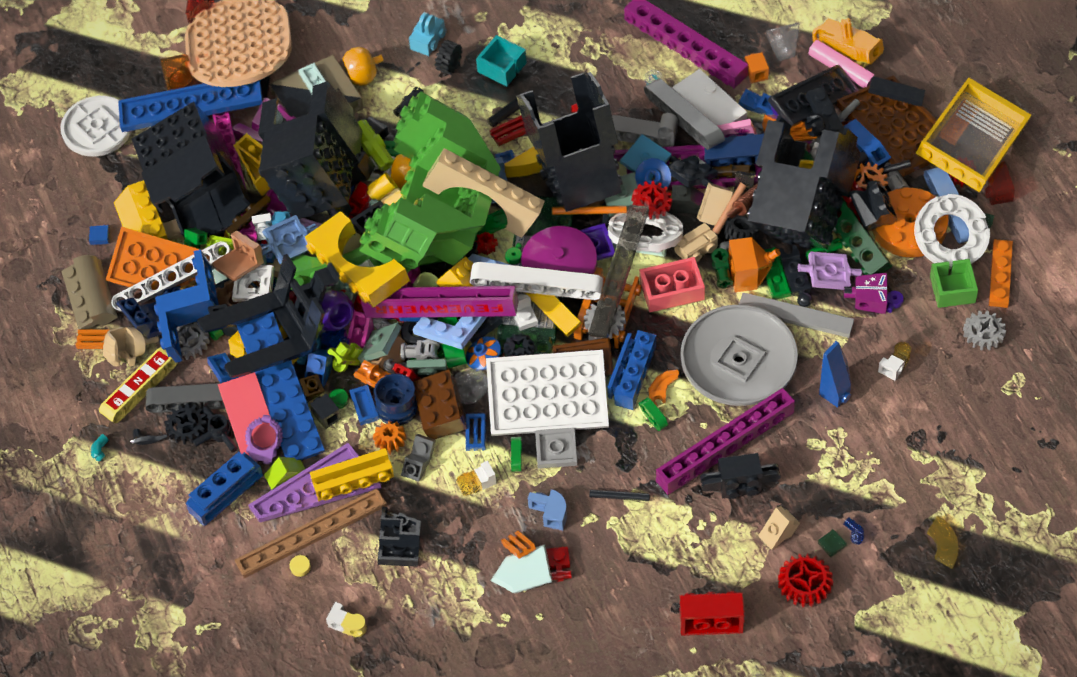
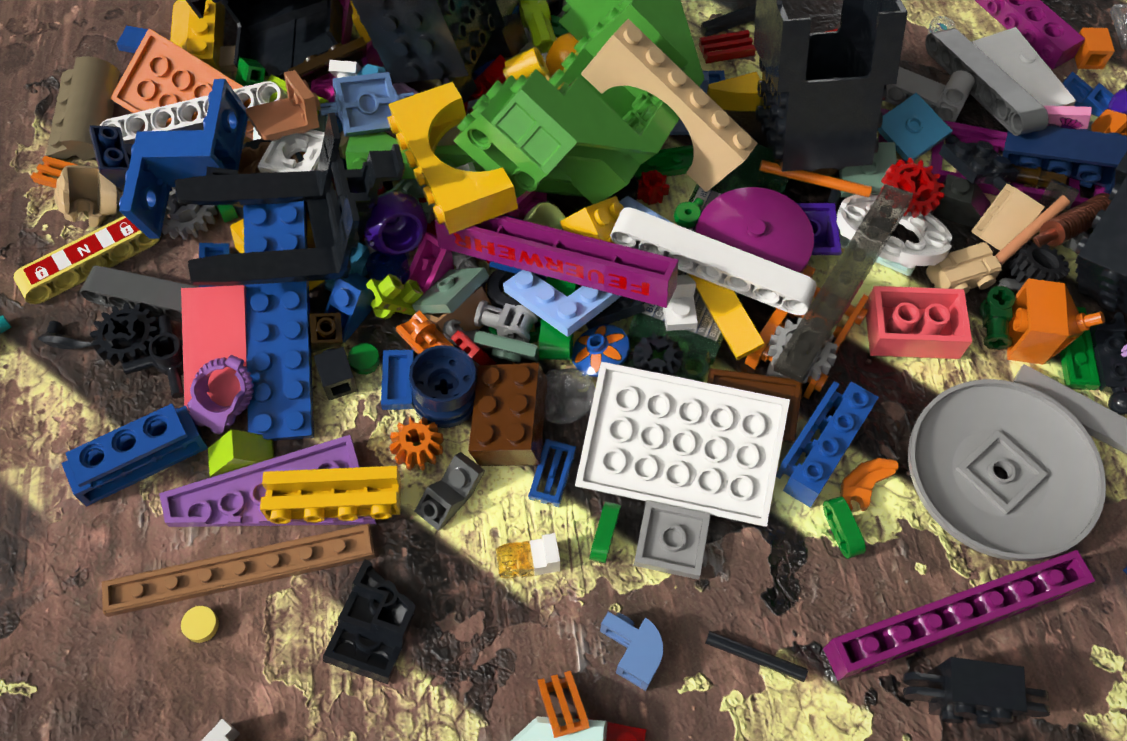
camera: 10 degrees right, 5 degrees up
blue dish [635,158,671,188] -> none

